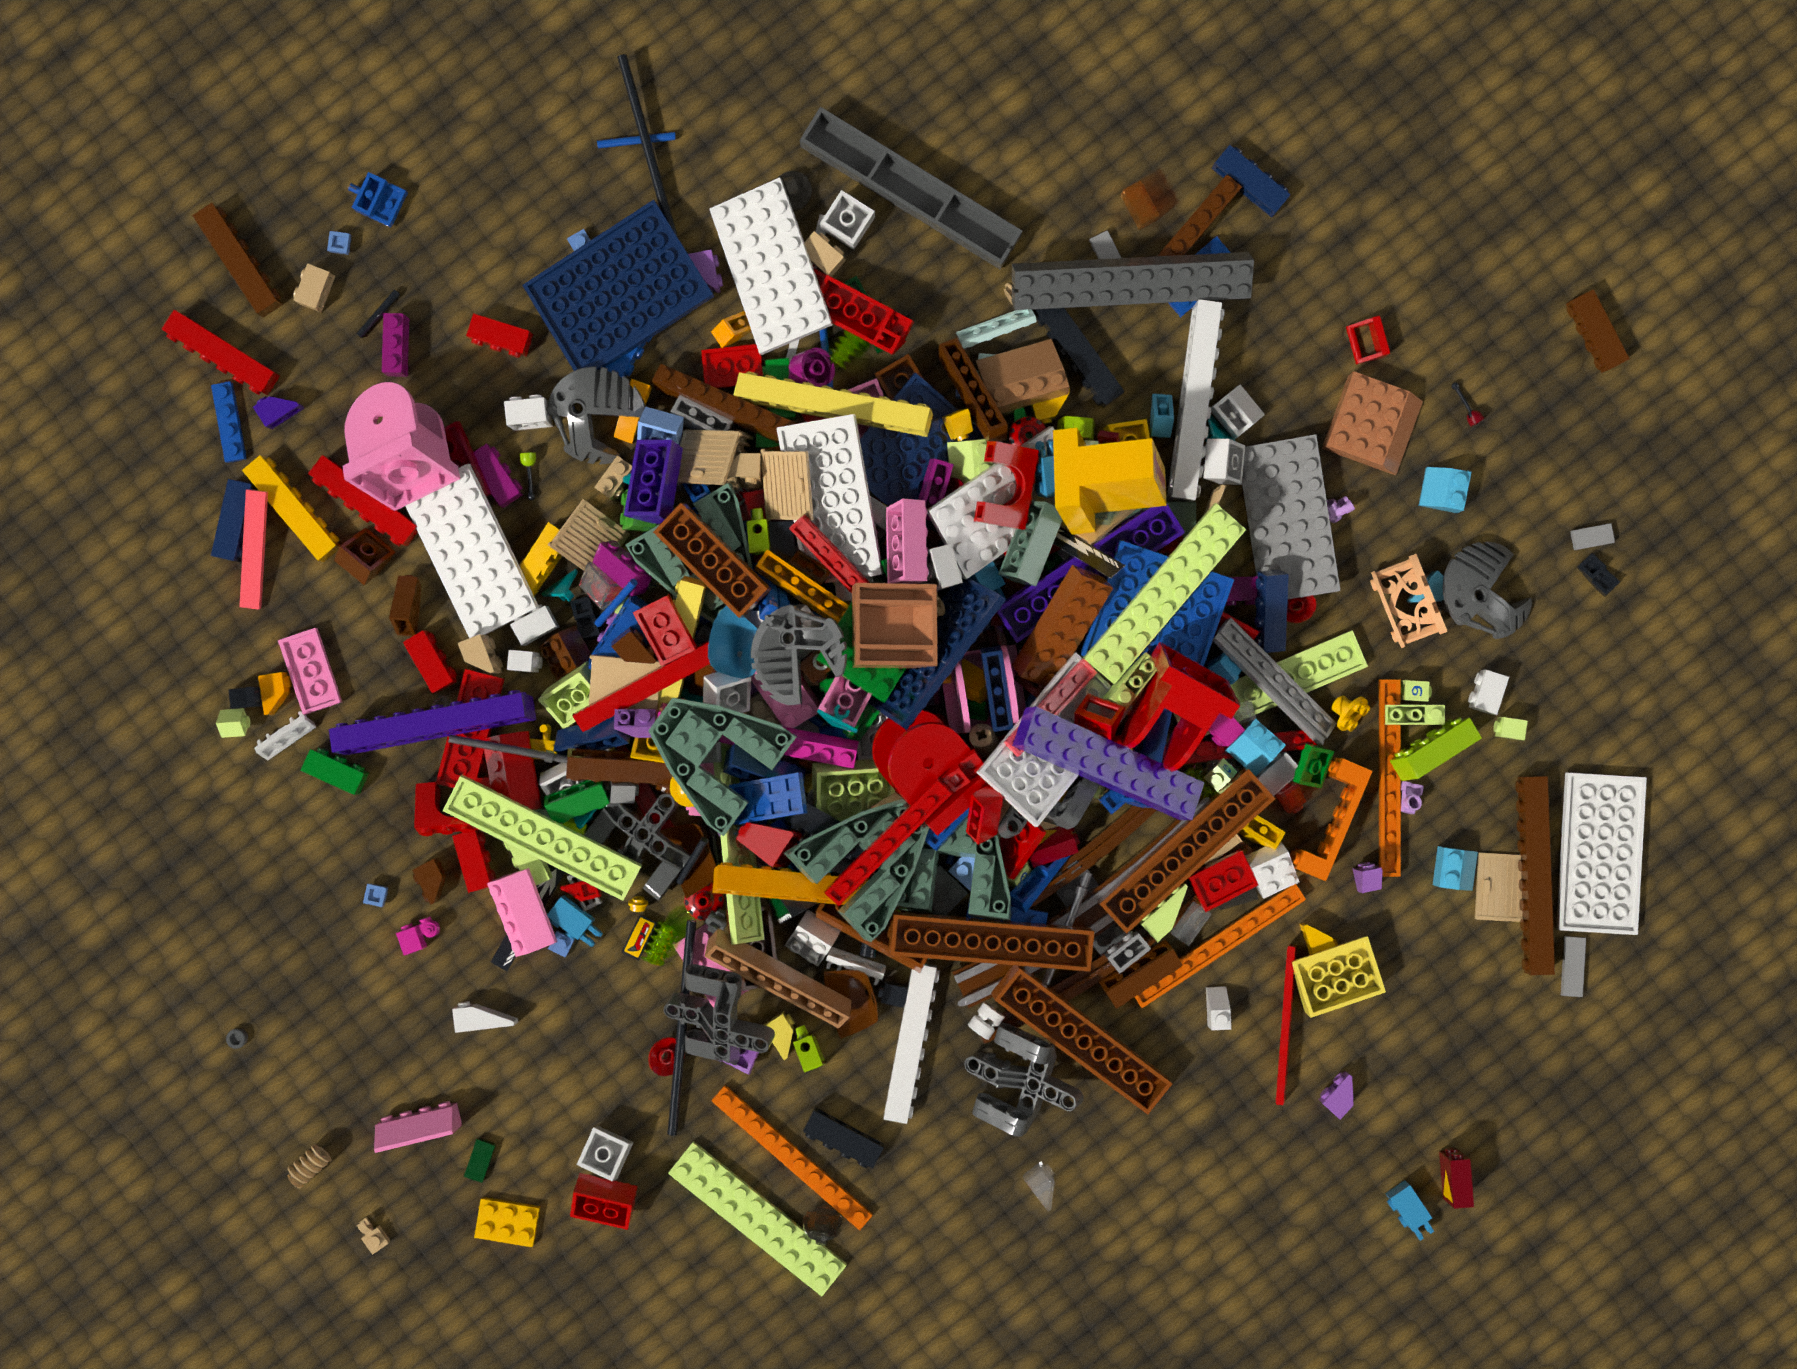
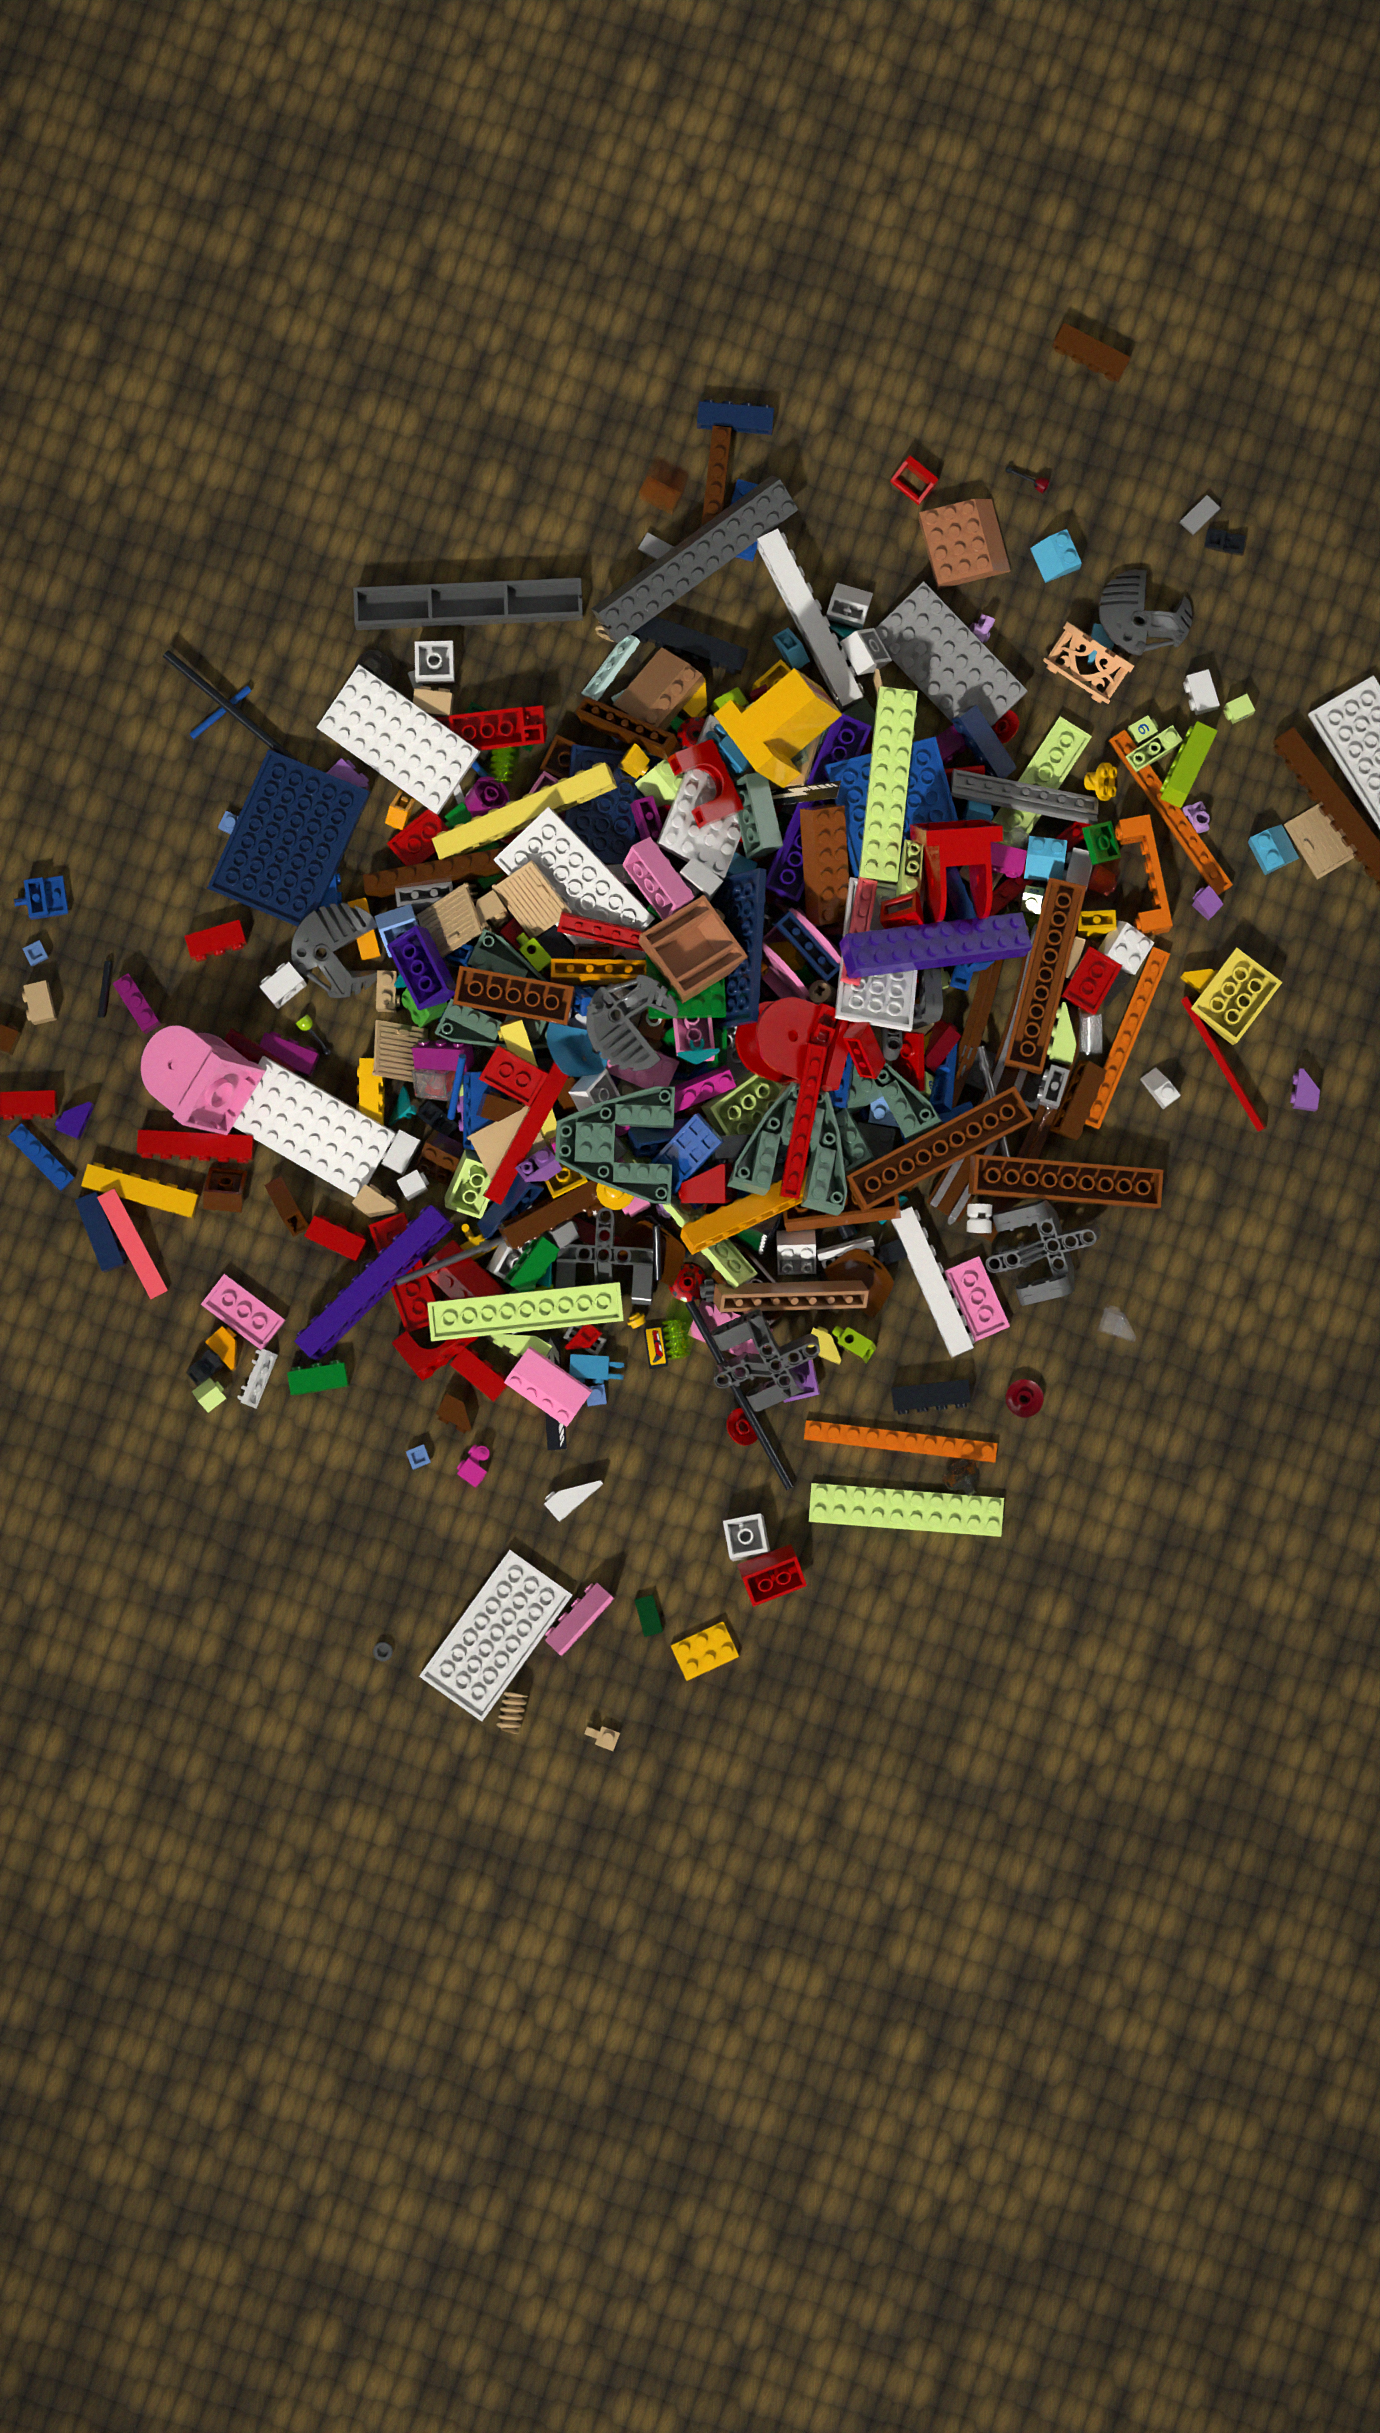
camera: 30 degrees left, 5 degrees down
none -> white plate [419,1550,572,1721]
none -> bright pink plate [944,1256,1010,1342]
none -> dark red dish [1005,1379,1044,1418]

